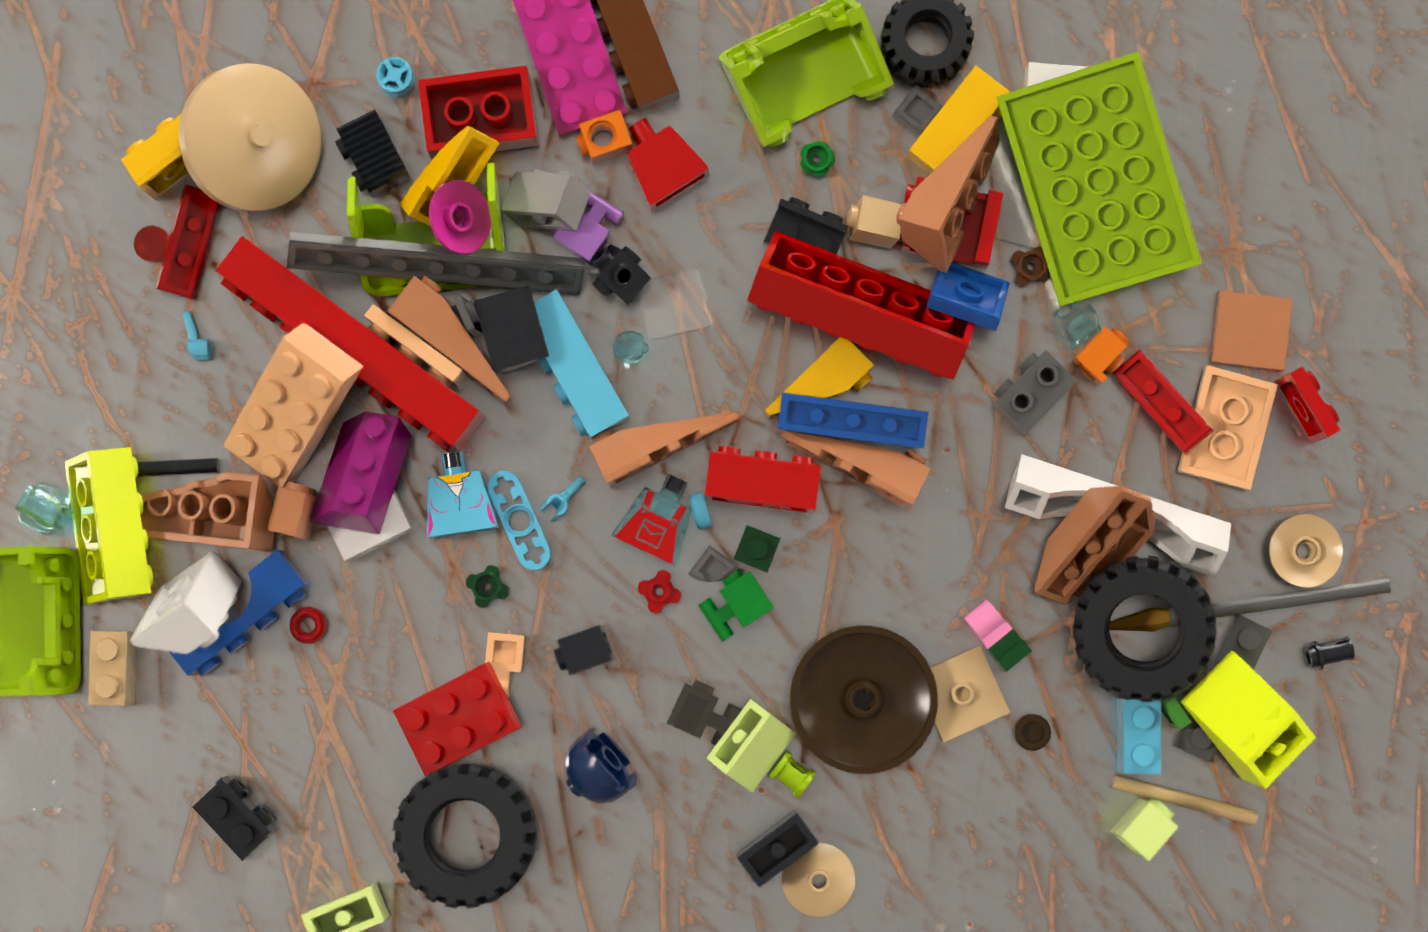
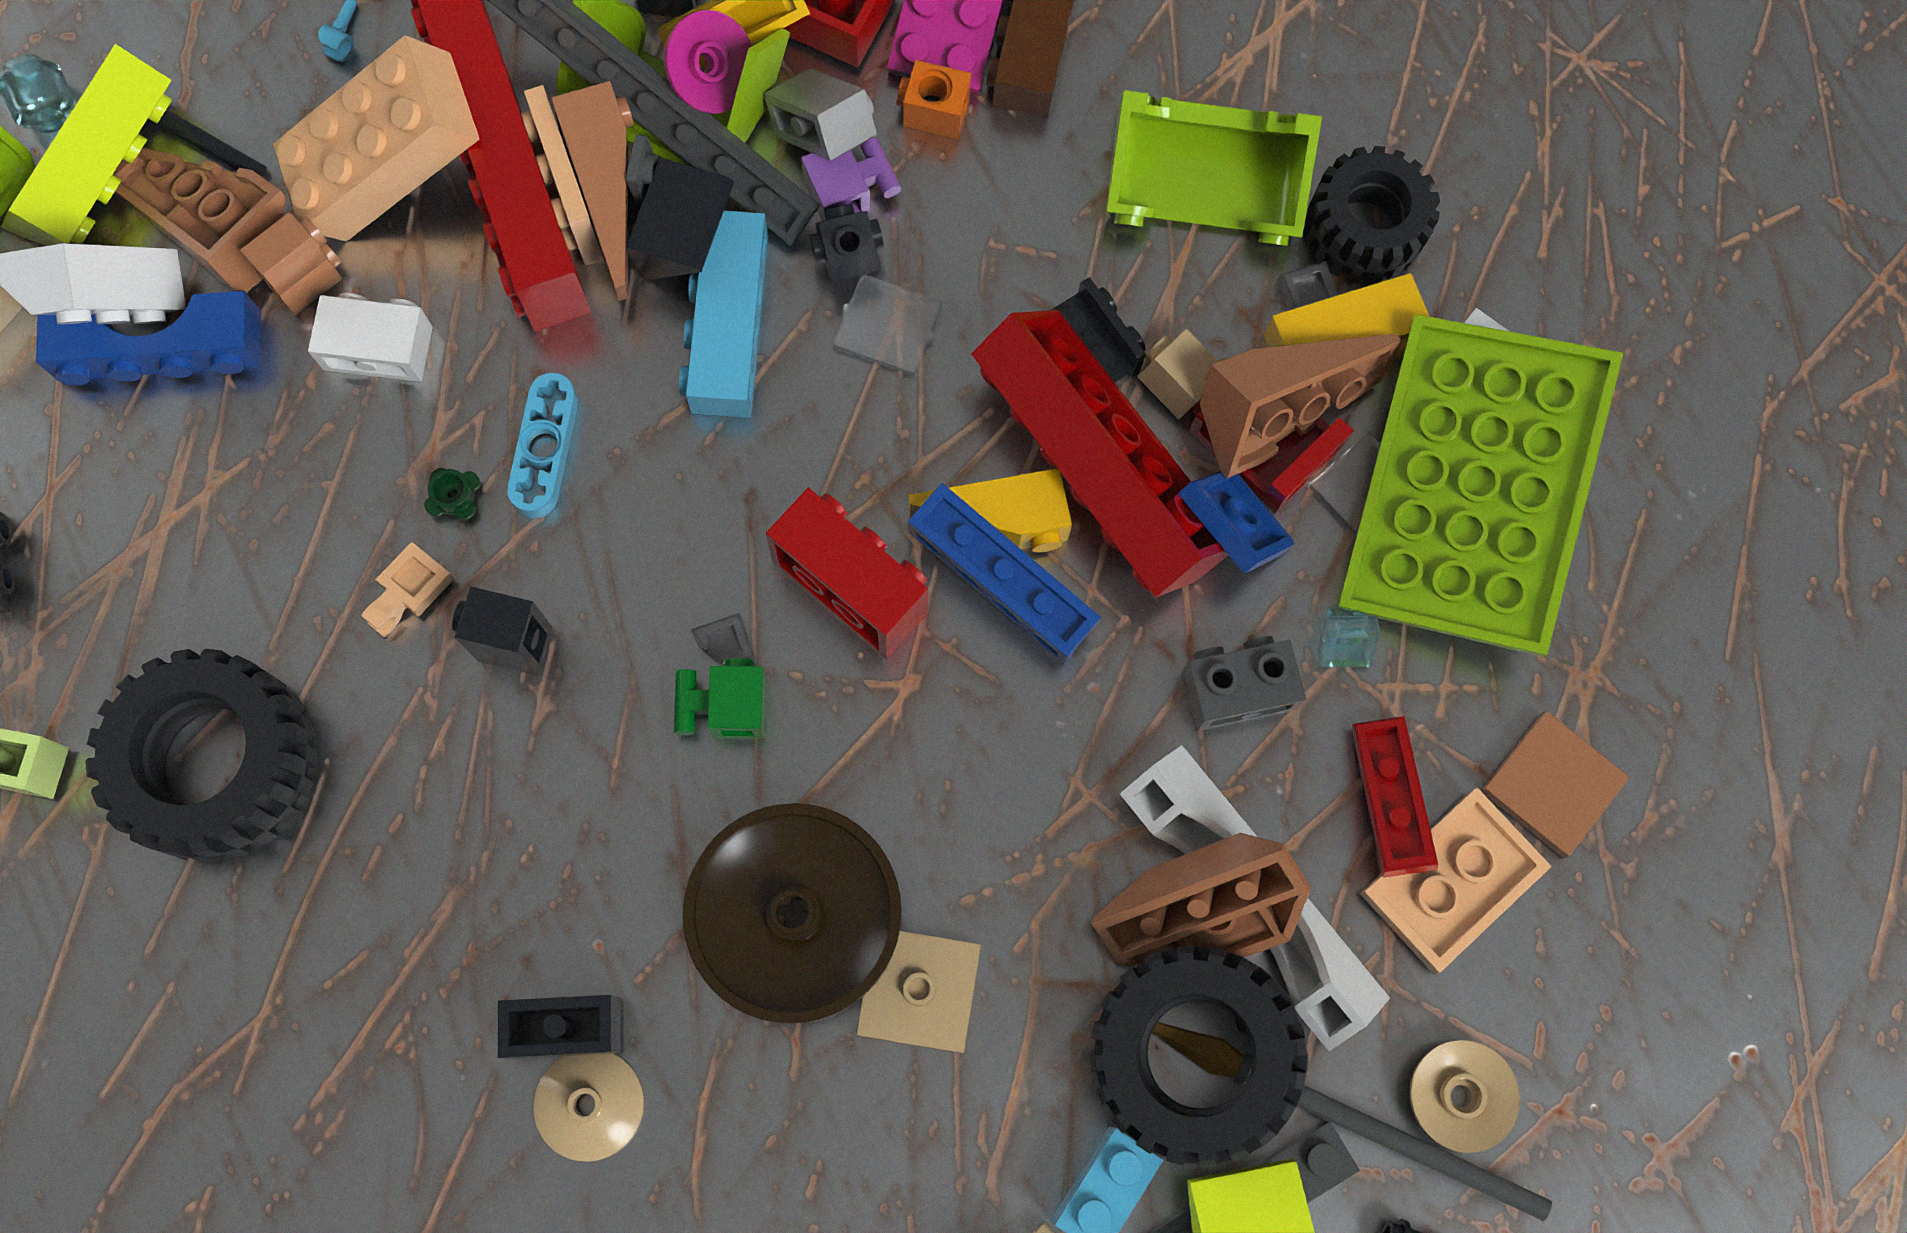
camera: 25 degrees right, 10 degrees down
red plate [289,607,327,644] -> none
magenta slope [310,411,412,535] -> none
red plate [393,661,522,776] -> none
medium azure torso [427,452,500,539] -> none
medium azure hand [540,476,586,521] -> none
dark blue cylinder [565,728,637,804] -> none
nougat wedge [589,412,739,488] -> none
torso [611,474,692,567] -> none
clear light blue plate [613,331,649,363] -> none
red torso [627,118,709,212] -> none
red plate [638,570,681,613] -> none
clear smoke brick [667,679,742,746] -> none
medium azure tile [689,492,712,530] -> none
yellowish green brick [706,699,796,793] -> none
dark green plate [733,525,781,573] -> none
lime bush [767,750,816,799] -> none
nougat wedge [780,430,931,509] -> none
green plate [800,141,835,177] -> none
leg [963,600,1032,672] -> none
reddish brown plate [1011,247,1051,286] -> none
dark brown tile [1013,714,1051,751] -> none
orange brick [1071,326,1130,387] -> none
bright green tile [1155,696,1192,729] -> none
red plate [1274,366,1341,444] -> none

